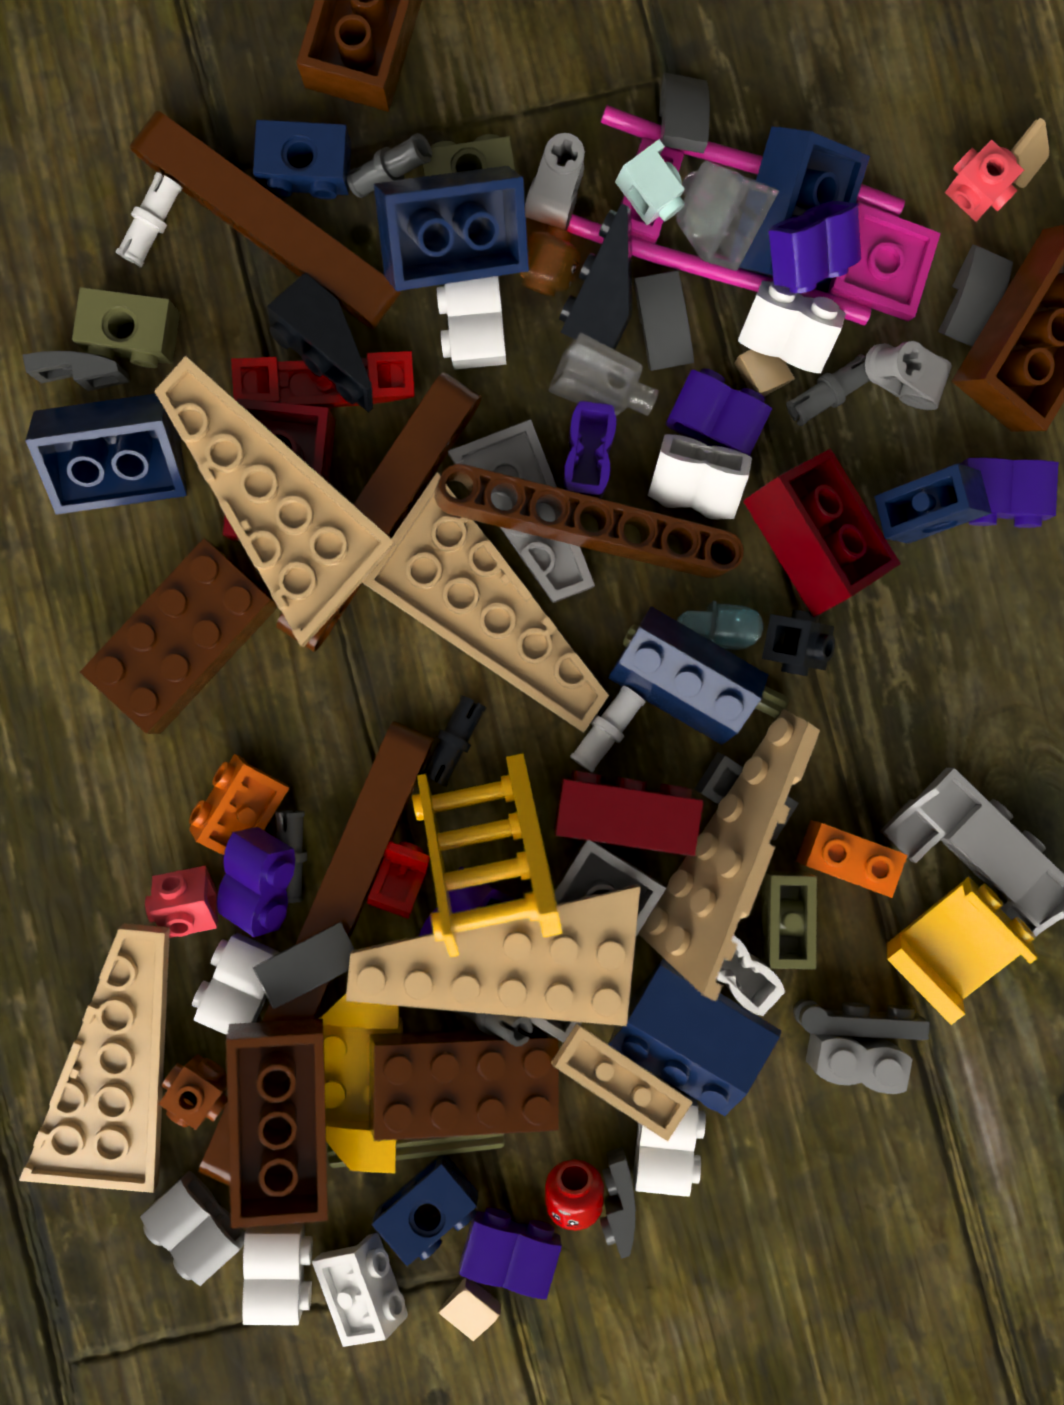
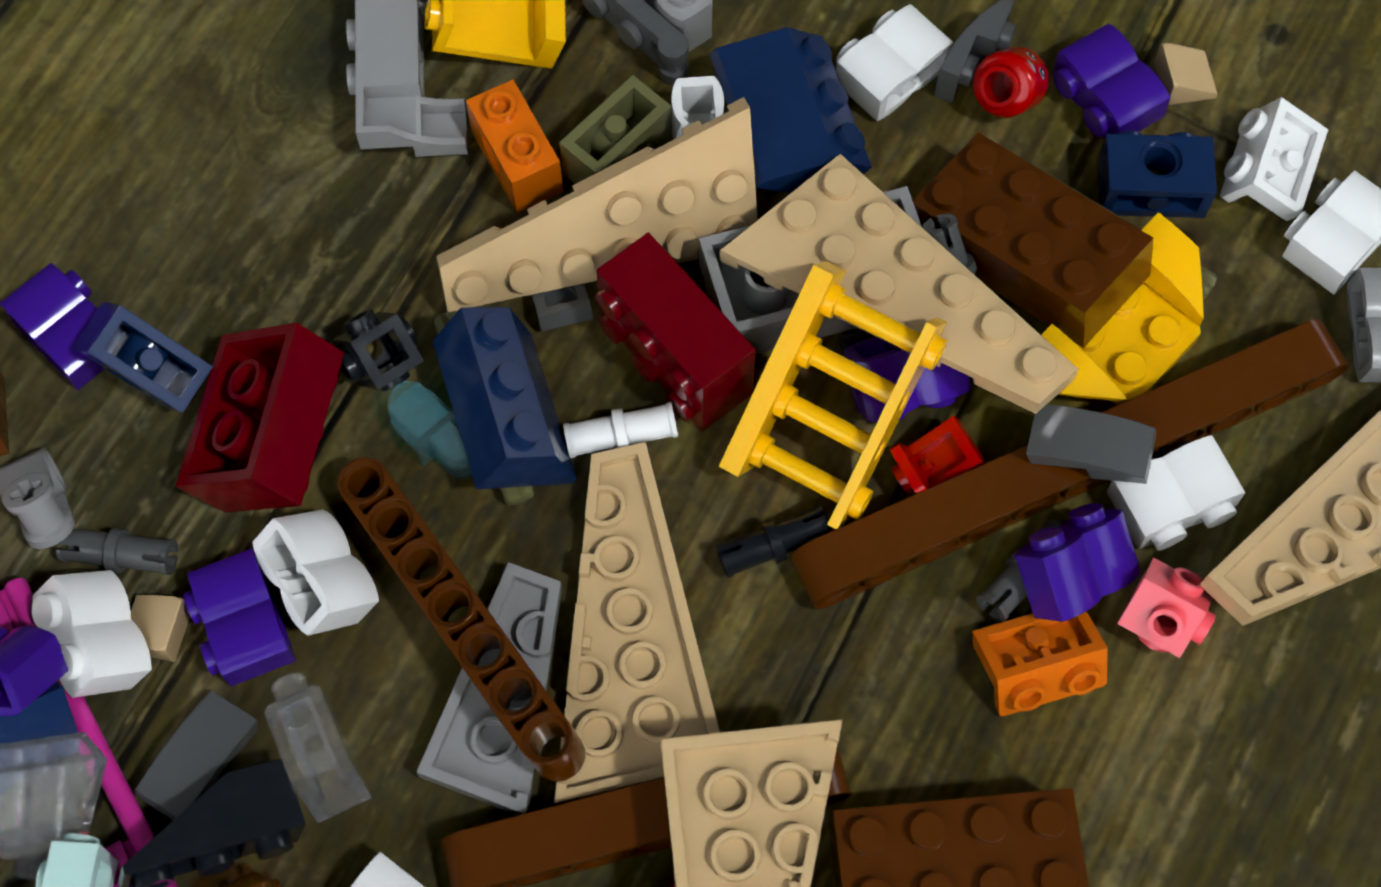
camera: 135 degrees left, 20 degrees down
dark orange brick [159,1054,228,1130] -> none
reddish brown brick [226,1018,328,1229] -> none
tan plate [551,1023,693,1142] -> none
dark purple brick [563,401,616,499] -> none

